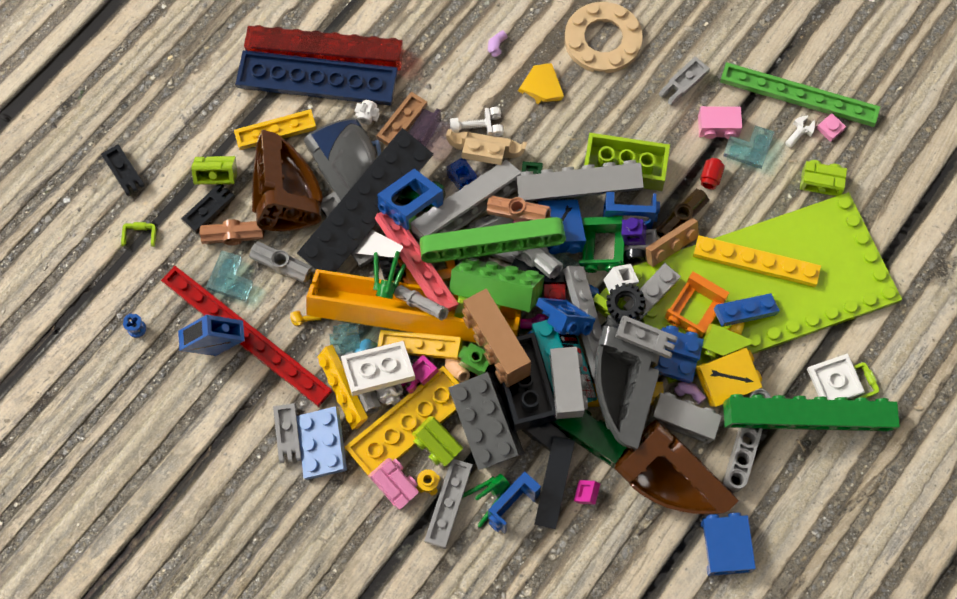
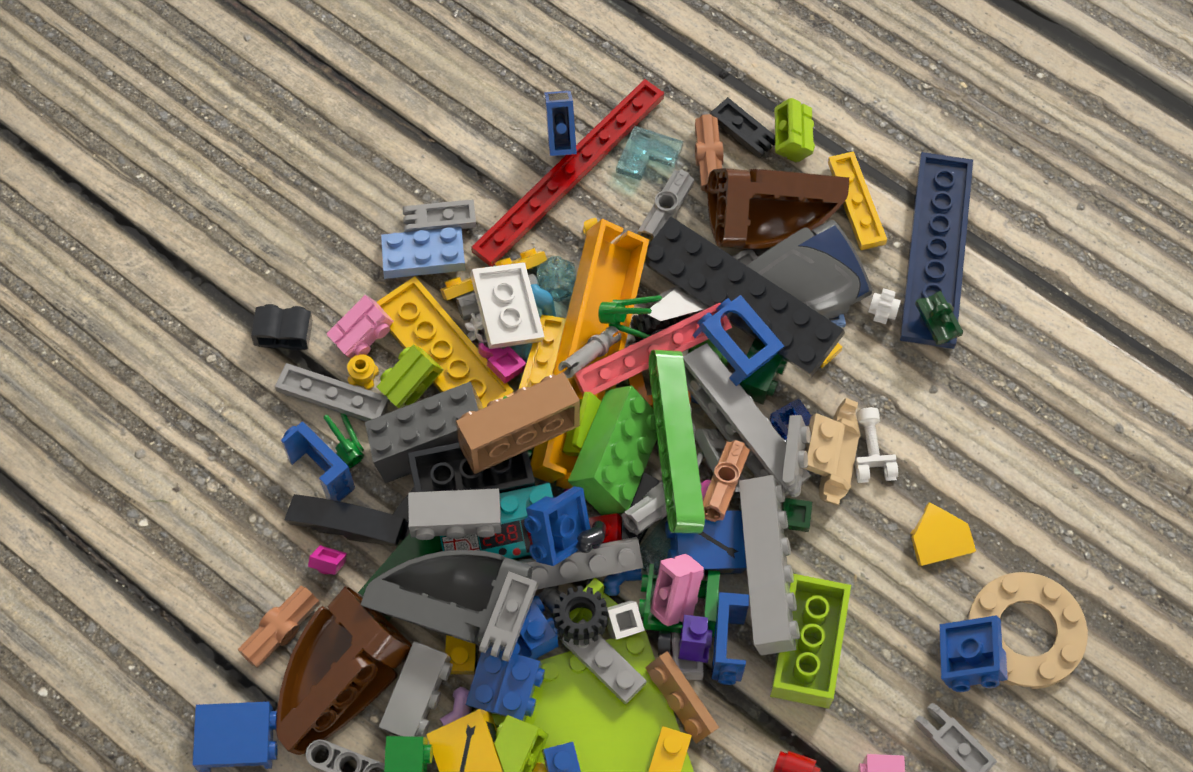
camera: 90 degrees right, 5 degrees down
black hinge [101,144,146,197] -> none
lime piece [121,222,157,247] -> none
blue bush [123,314,146,338] -> none
clear red brick [244,25,404,70] -> none
medium nougat plate [376,92,428,145] -> none
panel [409,108,441,147] -> none
lavender arm [488,30,508,57] -> none
dark brown piece [656,188,710,238] -> none
orange panel [665,271,729,339] -> none
none -> nougat piece [238,585,320,668]
none -> black brick [251,304,313,350]
none -> black arm [576,521,606,553]
none -> bright pink brick [650,554,704,626]
none -> light grey hinge [782,415,811,497]
none -> dark green hips [915,291,963,345]
none -> blue plate [939,615,1008,692]

